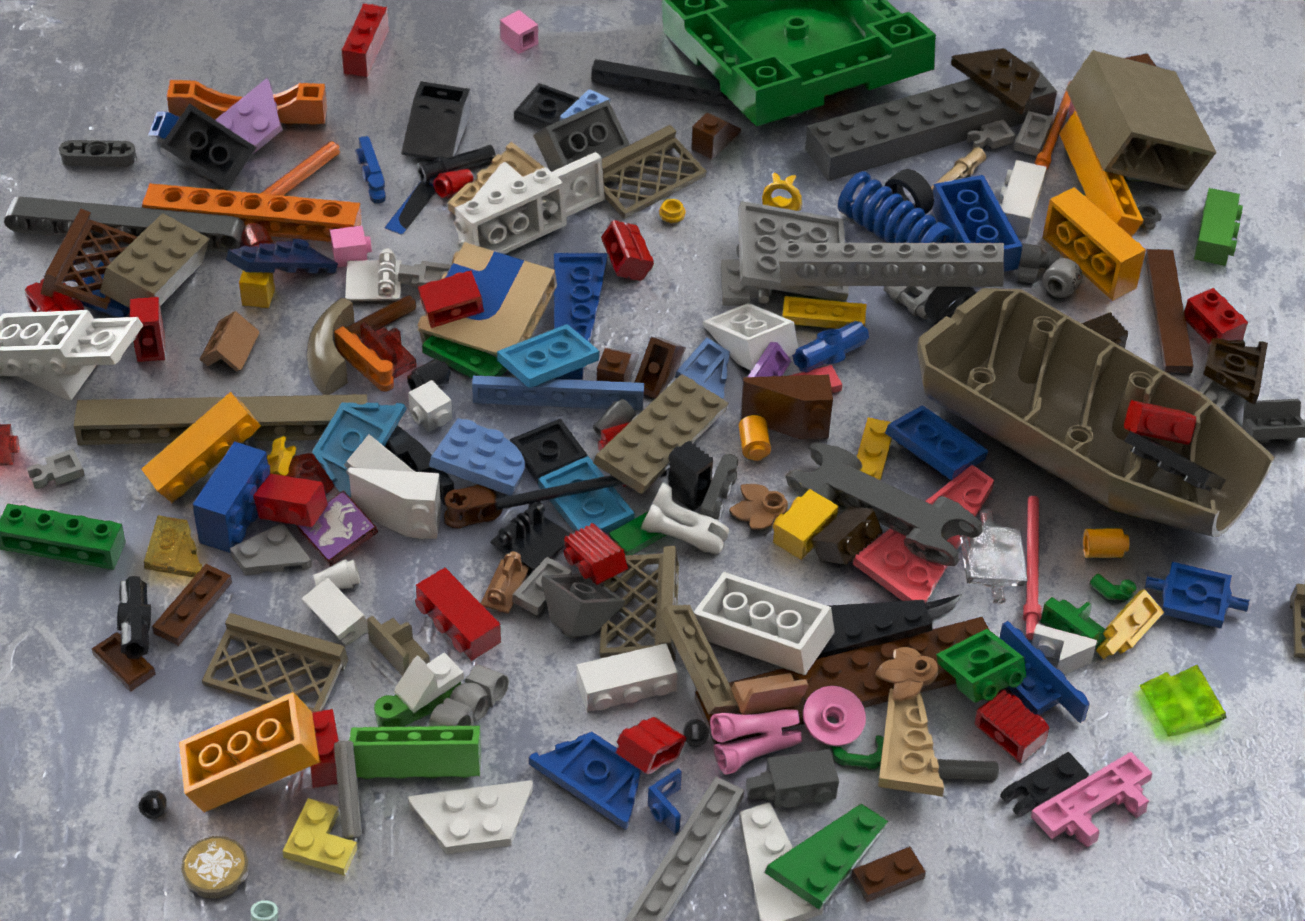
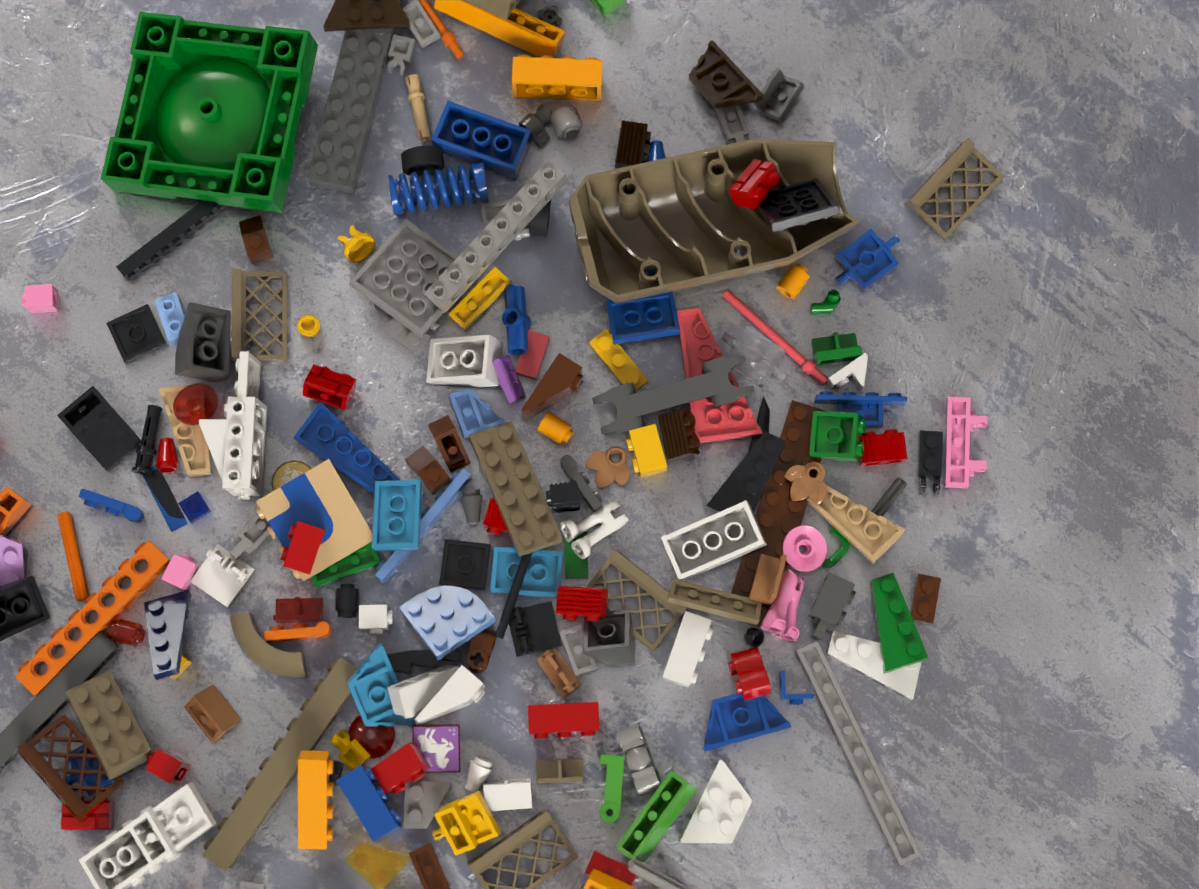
camera: 55 degrees left, 30 degrees up
reddish brown axle [345,295,417,339] -> none
white slope [394,652,464,713] -> none
white brick [999,160,1047,237] -> none
yellow hinge [1096,589,1164,660] -> none
clear neon green slope [1140,664,1227,737] -> none
reddish brown tile [1145,249,1194,373] -> none
red brick [1184,288,1248,345] -> none
none -> clear red dish [173,383,218,425]
none -> clear blue plate [178,491,211,524]
none -> yellow plate [432,791,501,856]

